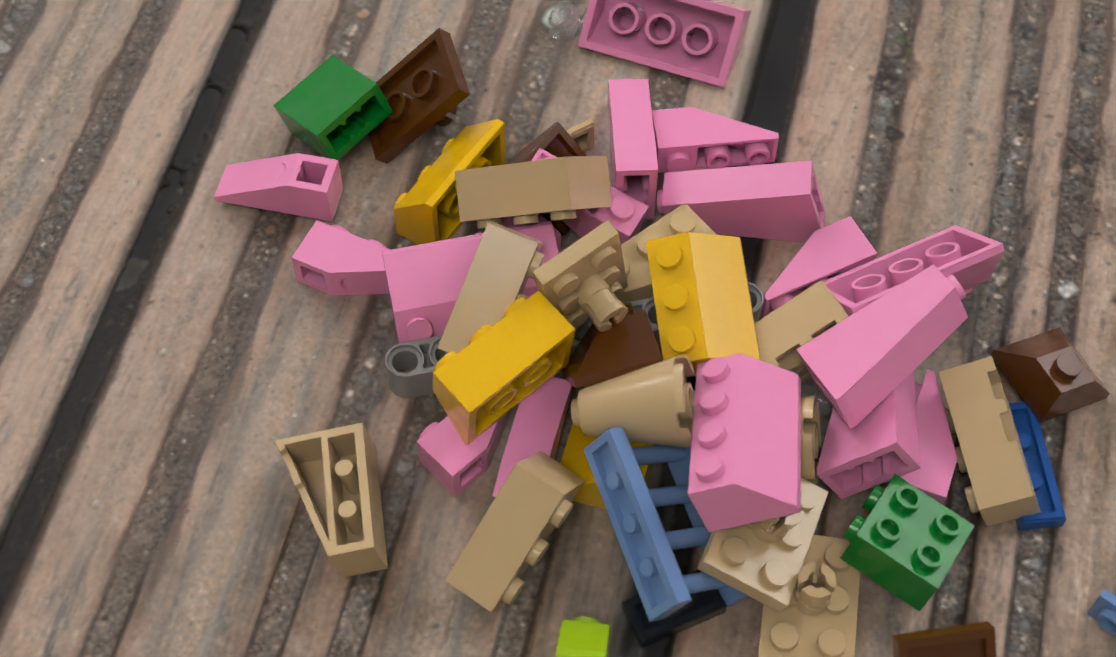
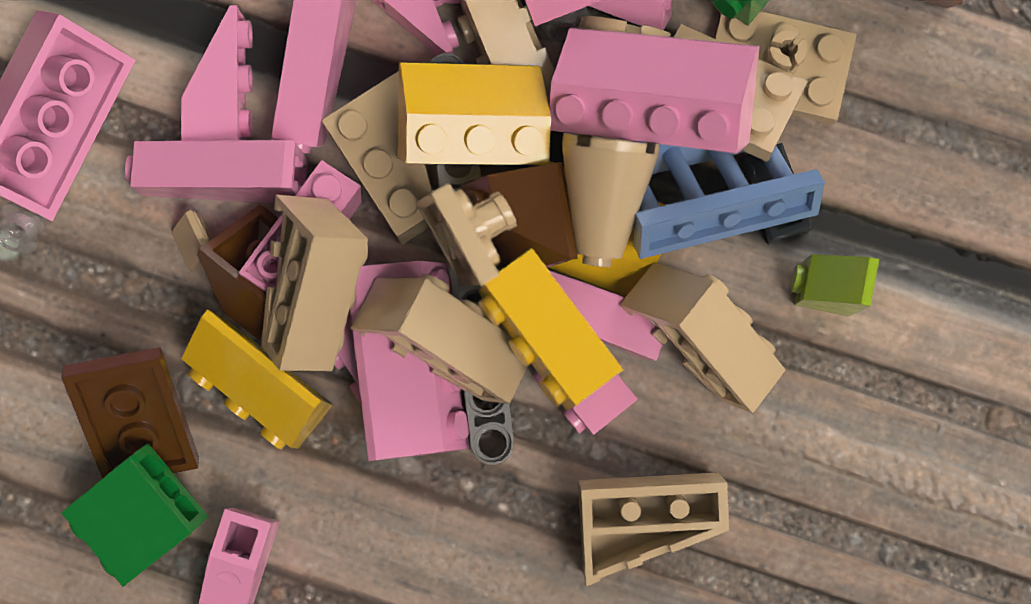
camera: 85 degrees left, 25 degrees up
bright pink slope [292,220,390,296] -> none

